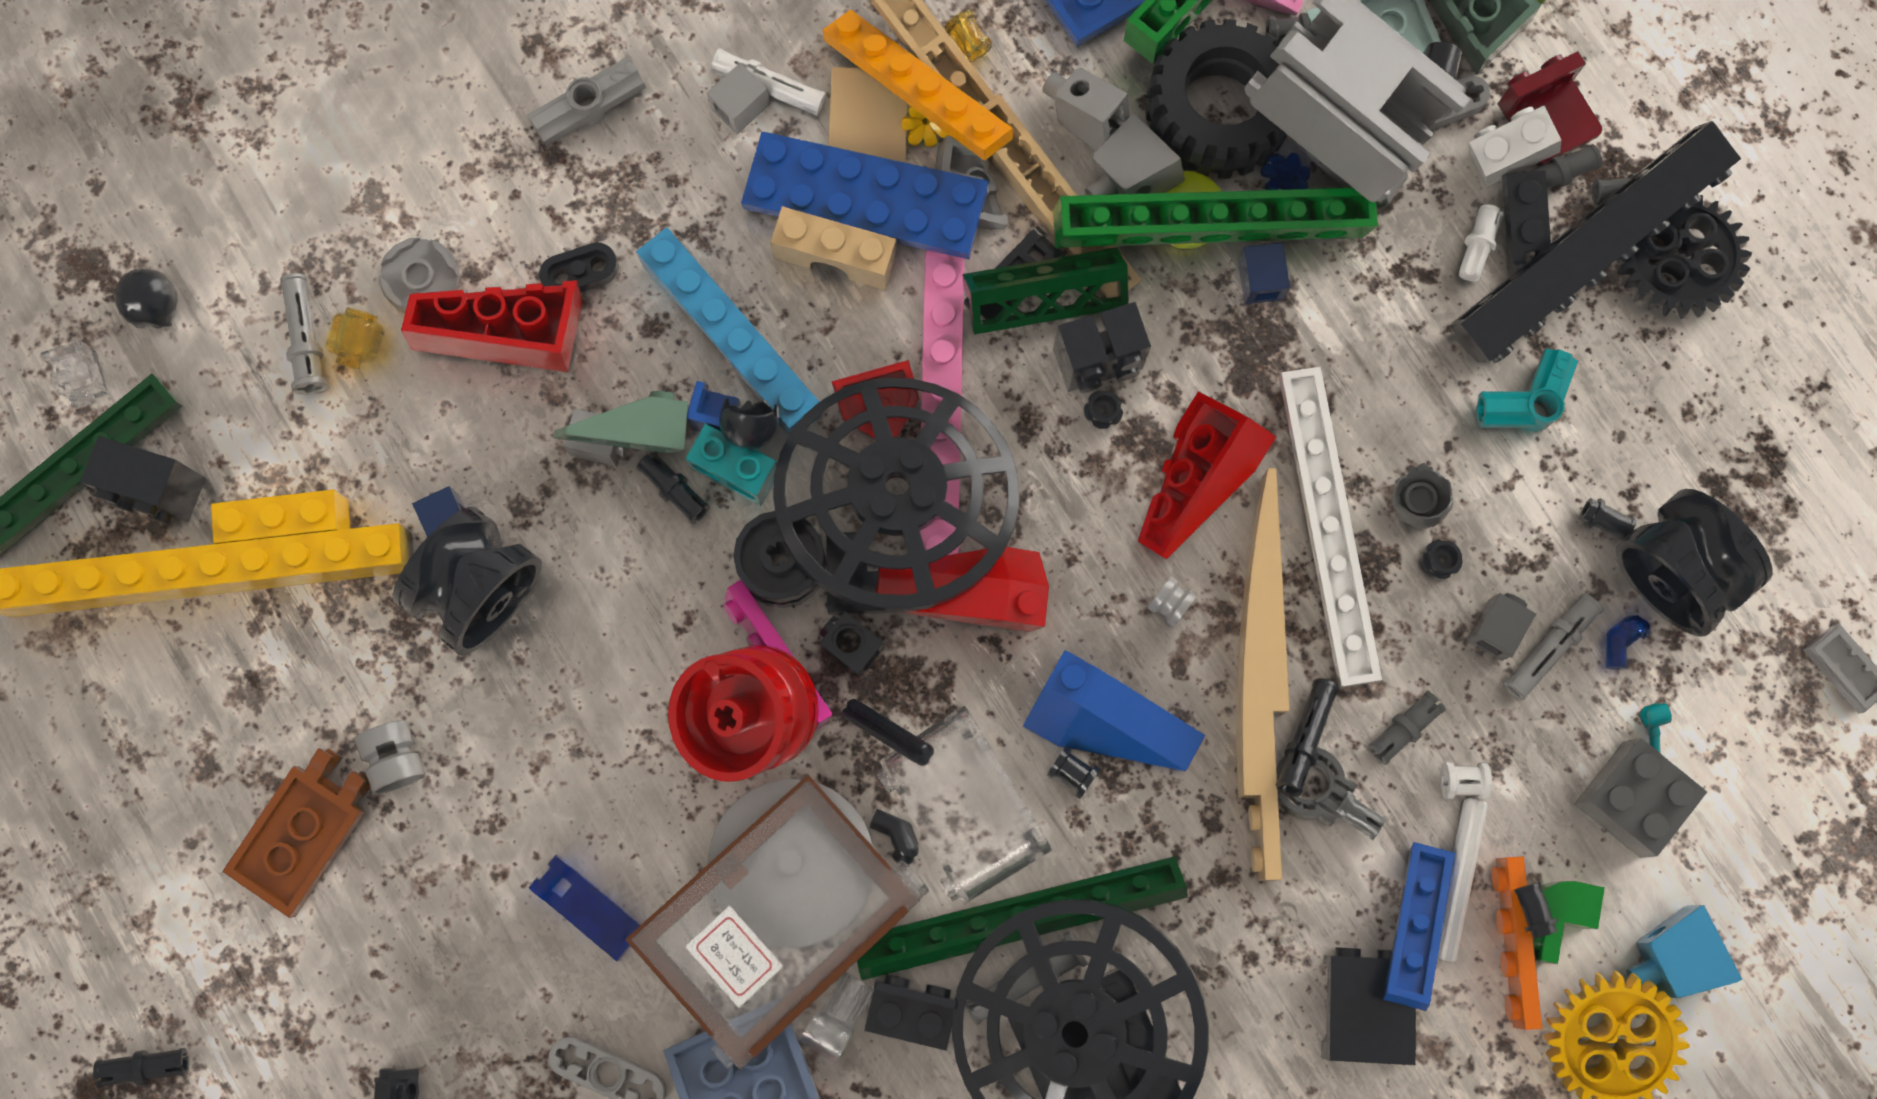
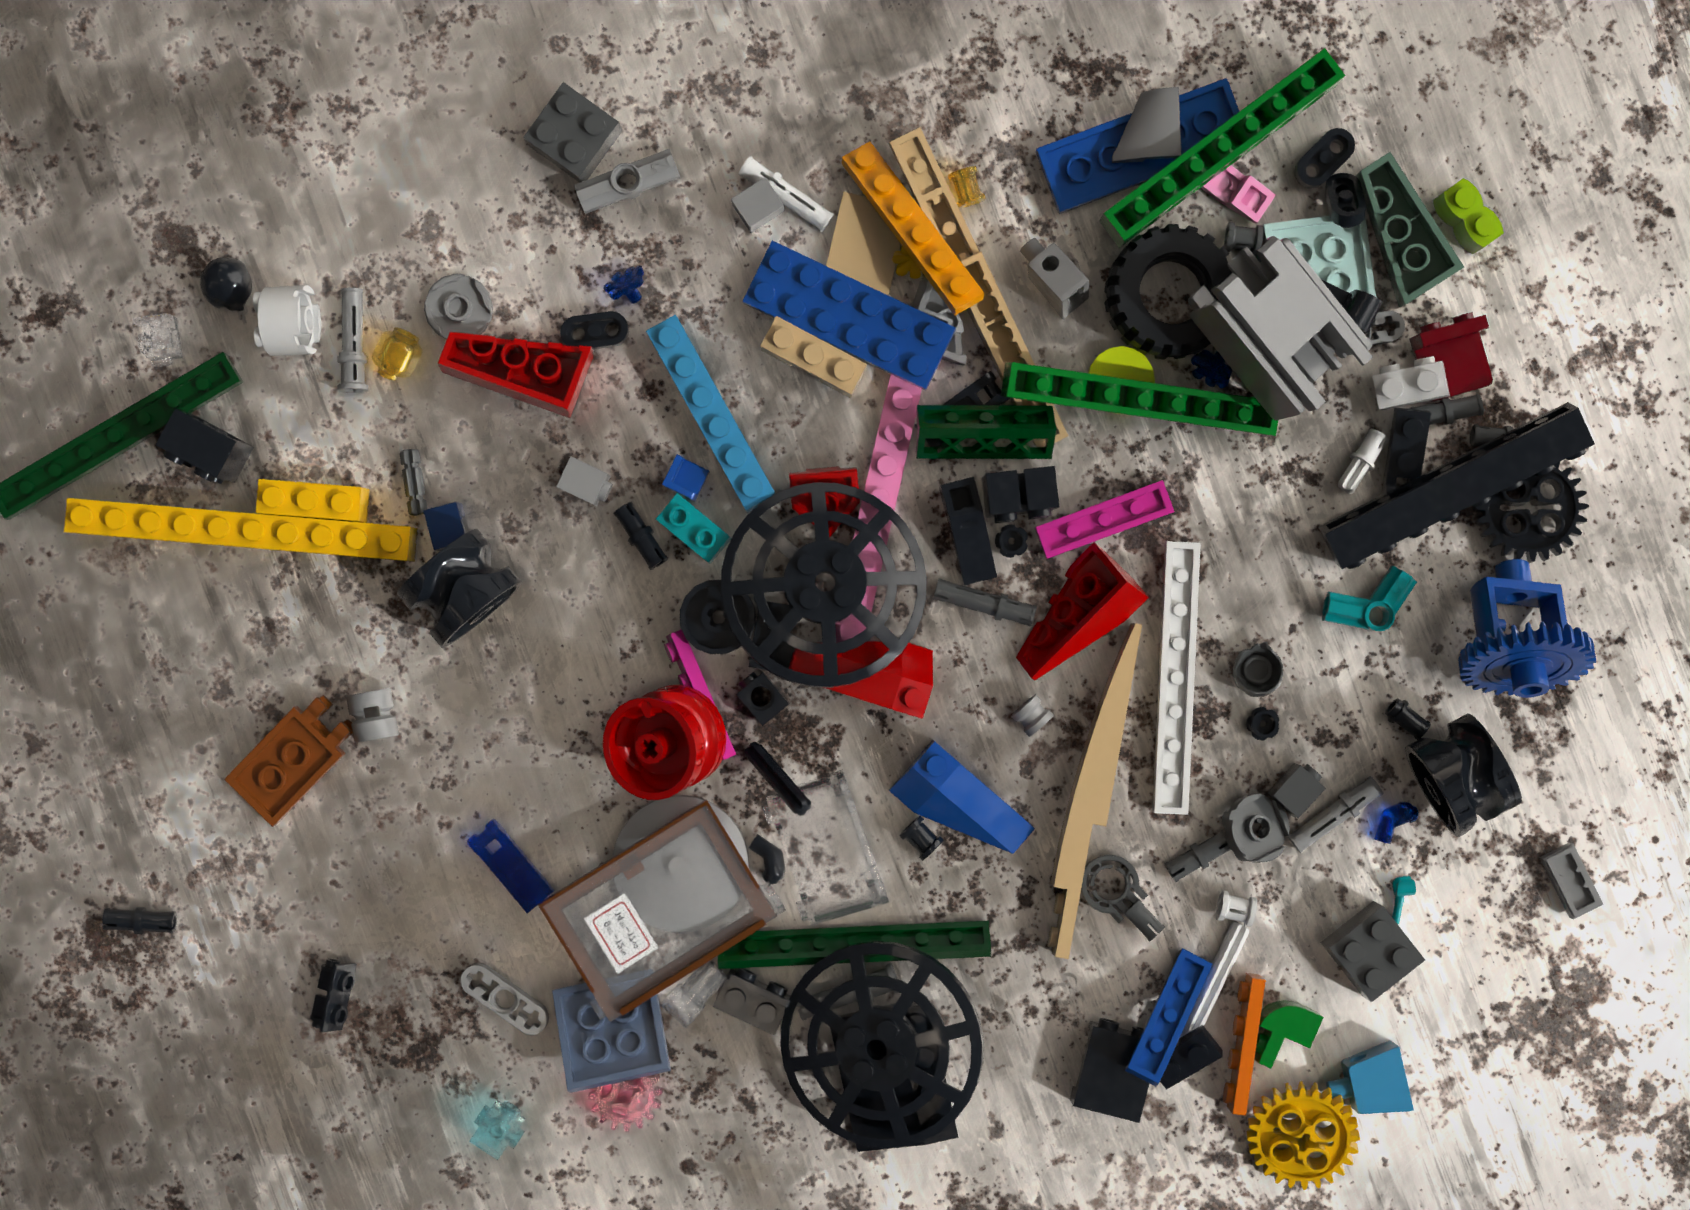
camera: 10 degrees right, 10 degrees up
sand green slope [554,391,688,454] -> none
black hair [719,398,779,451] -> none
light grey torso [1085,113,1185,195] -> none
dark blue panel [1238,243,1290,304] -> none
black pin [1275,678,1339,797] -> none
black pin [1514,881,1559,939] -> none
none -> white brick [253,285,321,356]
none -> dark grey axle [400,449,428,516]
none -> dark grey brick [523,82,623,183]
none -> clear blue plant [603,265,644,304]
none -> dark grey pin [933,578,1037,627]
none -> black slope [939,476,997,586]
none -> dark pink plate [1034,480,1175,559]
none -> black plate [1160,1025,1223,1090]
none -> dark grey plate [1222,794,1290,863]
none -> blue piece [1458,559,1596,698]

